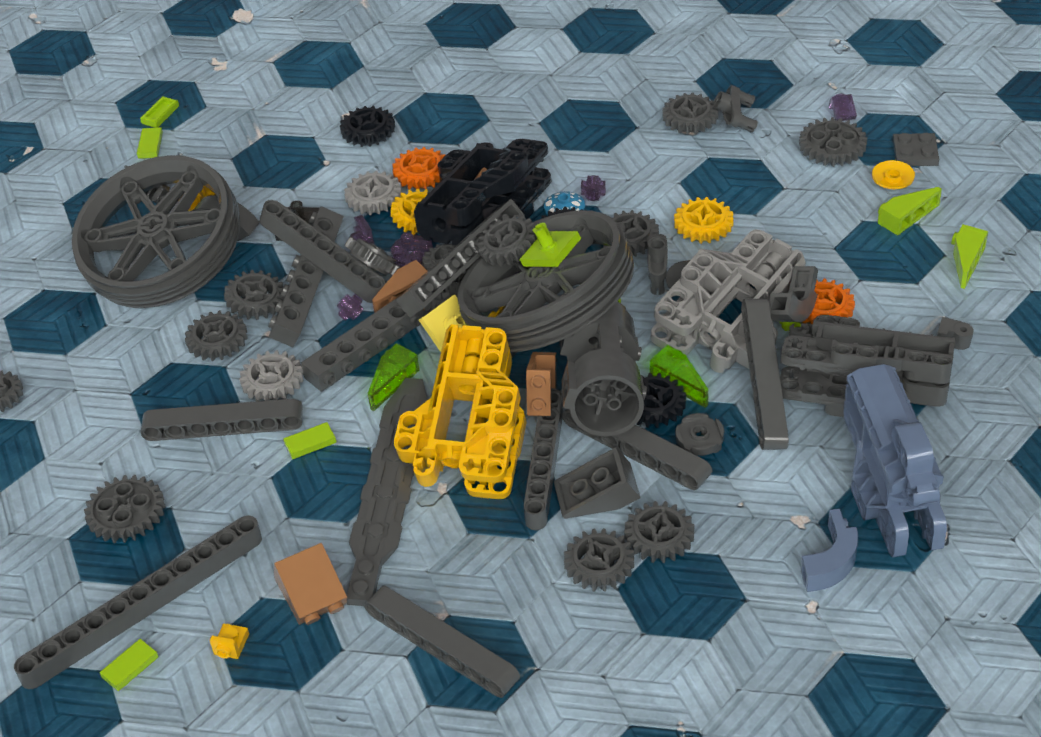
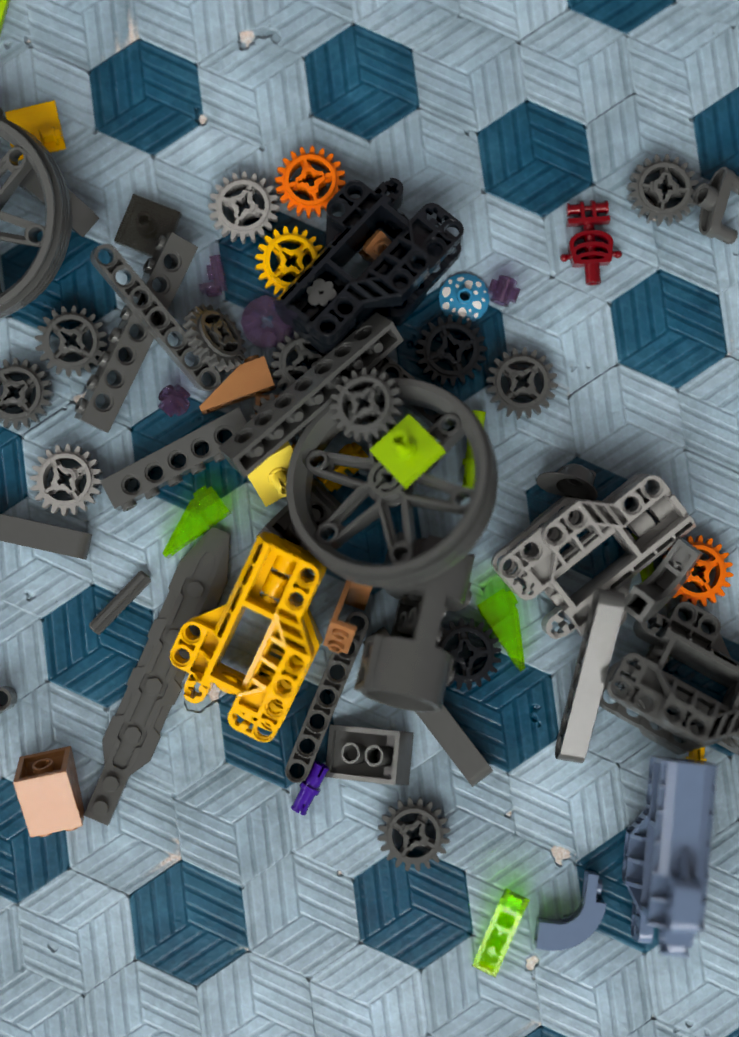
camera: 10 degrees right, 40 degrees up
lime tile [283,422,337,460] -> none
black gear [340,106,395,147] -> none
dark grey beam [364,586,520,698] -> none
dark grey gear [564,528,634,592] -> none
dark grey connector [647,234,668,295] -> none
yellow gear [674,197,734,244] -> none
dark grey plate [676,413,724,456] -> none
none -> dark grey axle [89,571,151,635]
none -> dark purple pin [291,761,329,816]
none -> dark grey plant [307,279,337,306]
none -> clear neon green slope [472,888,530,978]
none -> dark red torso [560,200,622,285]

